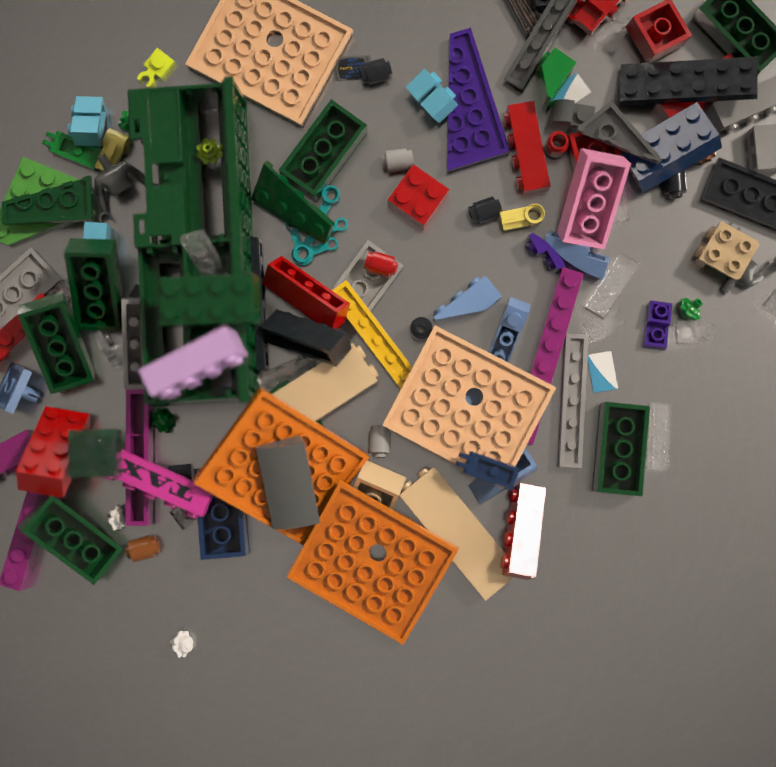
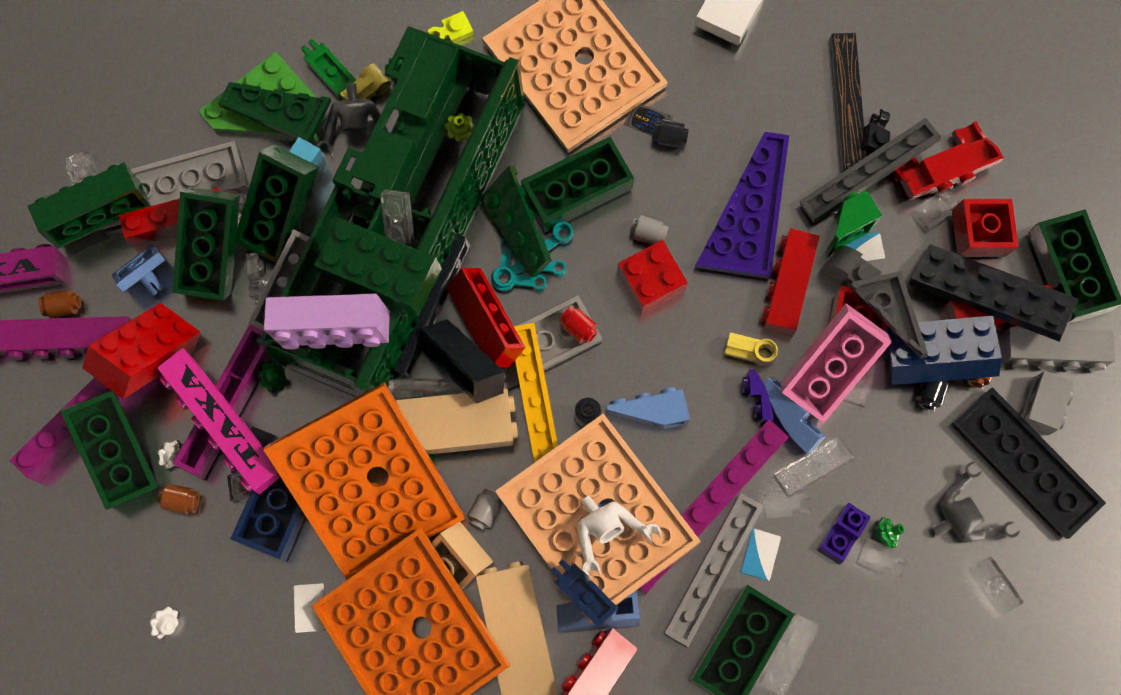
camera: 25 degrees right, 10 degrees down
medium azure piece [68,96,107,146] -> none
clear green brick [68,429,122,477] -> none
dark grey slope [255,435,320,529] -> none
medium azure piece [406,68,458,123] -> none
black brick [468,196,502,224] -> none
medium blue slope [488,297,531,363] -> none
red brick [545,131,569,158] -> none
tan bracket [695,221,759,280] -> none
none -> white sticker [294,583,325,633]
none -> white piece [578,496,662,581]

